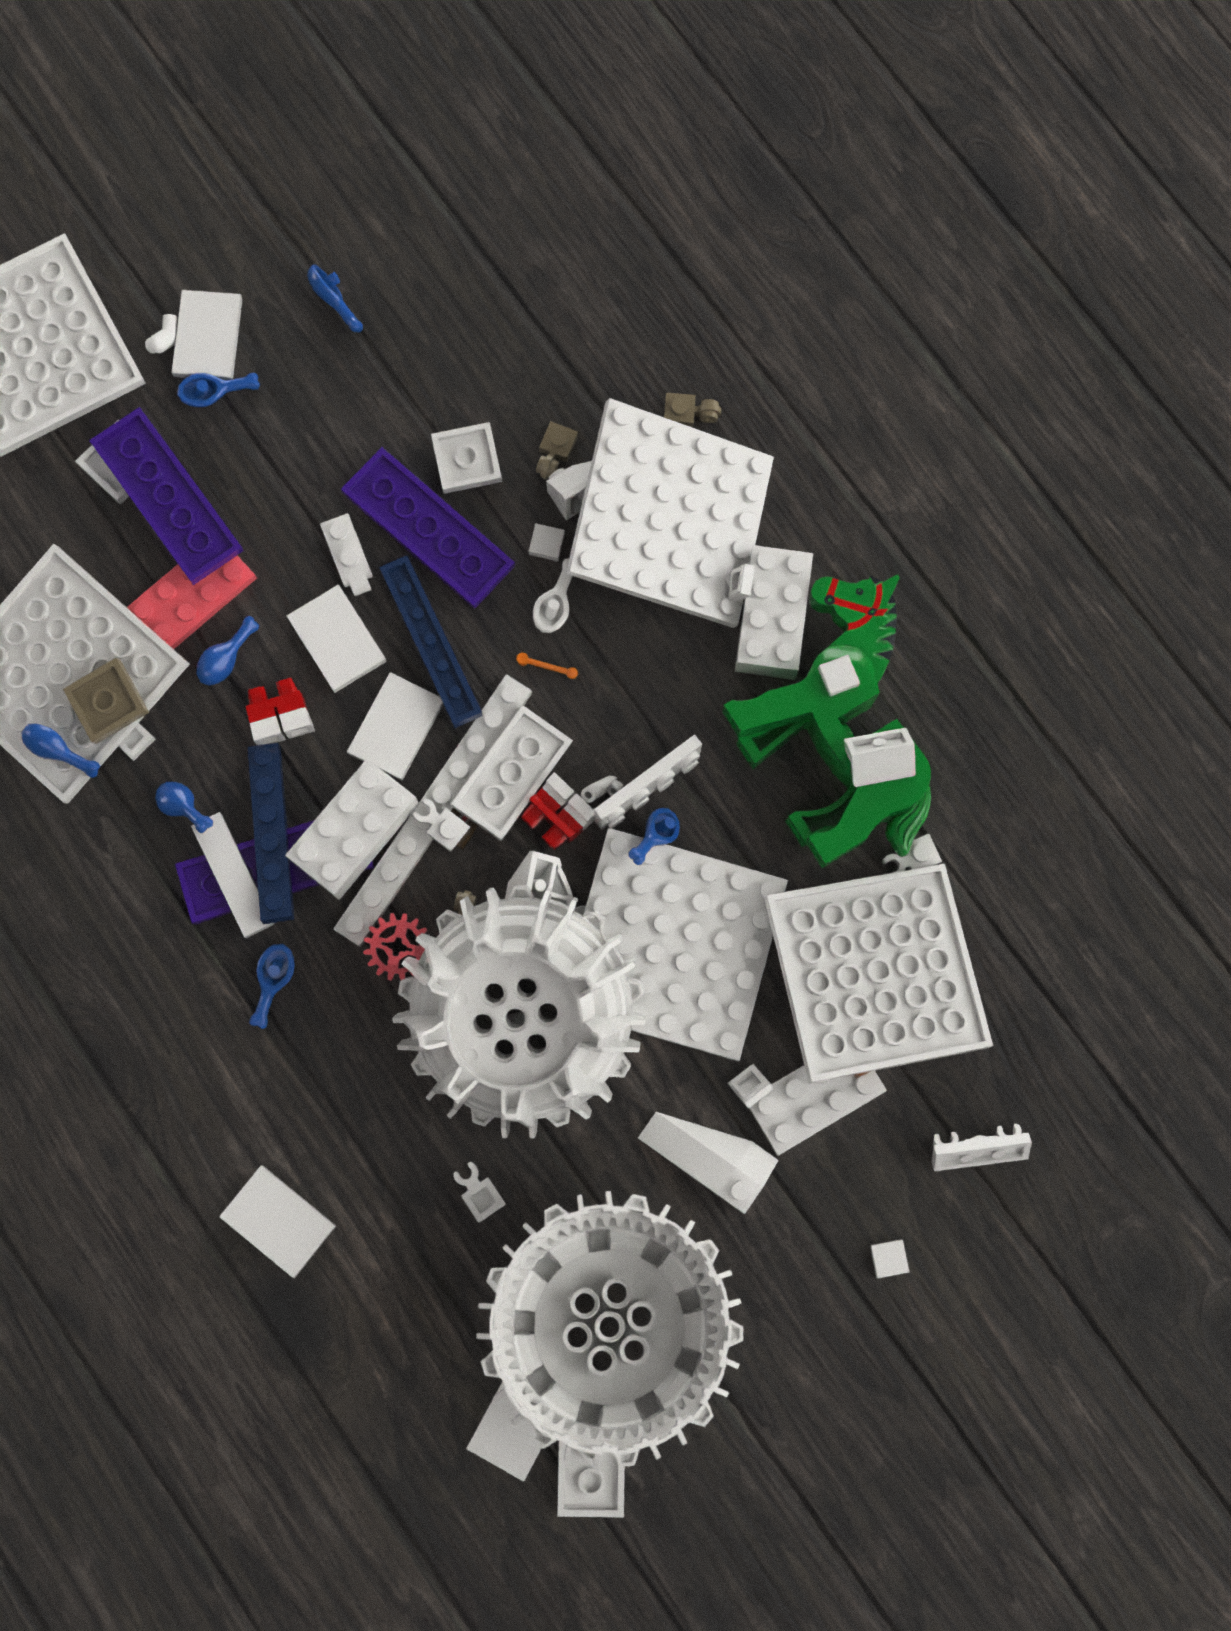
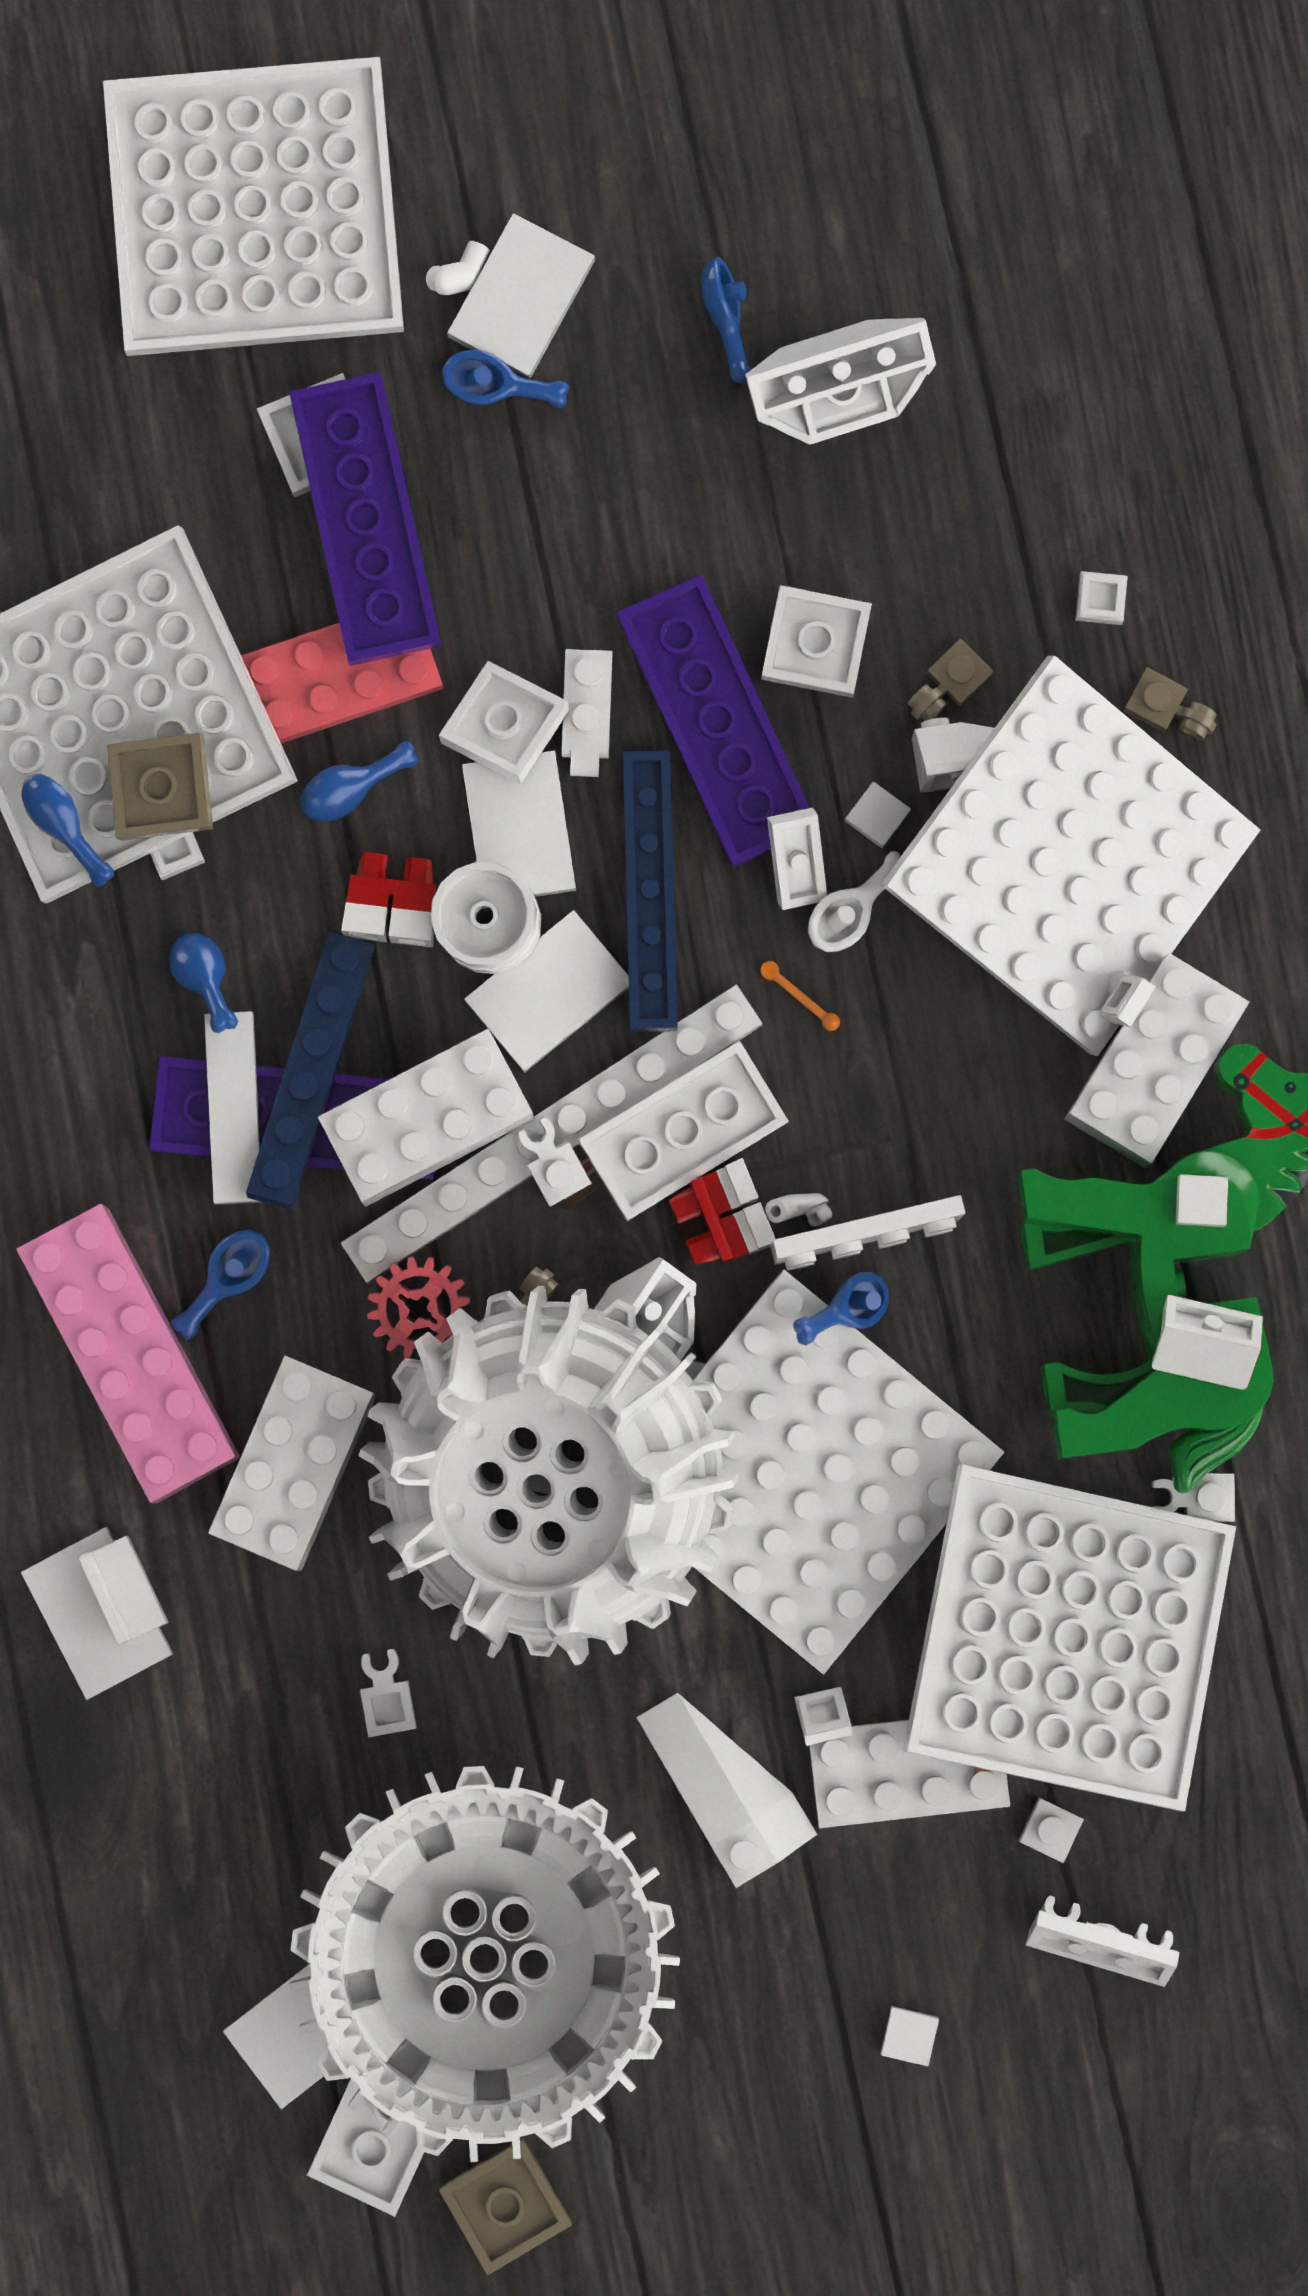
camera: 25 degrees right, 5 degrees up
none -> bright pink brick [16,1204,241,1503]
none -> white panel [78,1536,169,1645]
none -> white brick [208,1356,377,1571]
none -> white wheel [431,862,541,974]
none -> white plate [439,661,569,784]
none -> dark tan plate [439,2137,572,2276]
none -> white wedge [745,318,936,445]
none -> white plate [767,808,827,910]
none -> white plate [1018,1797,1084,1863]
none -> white tile [1075,571,1127,625]

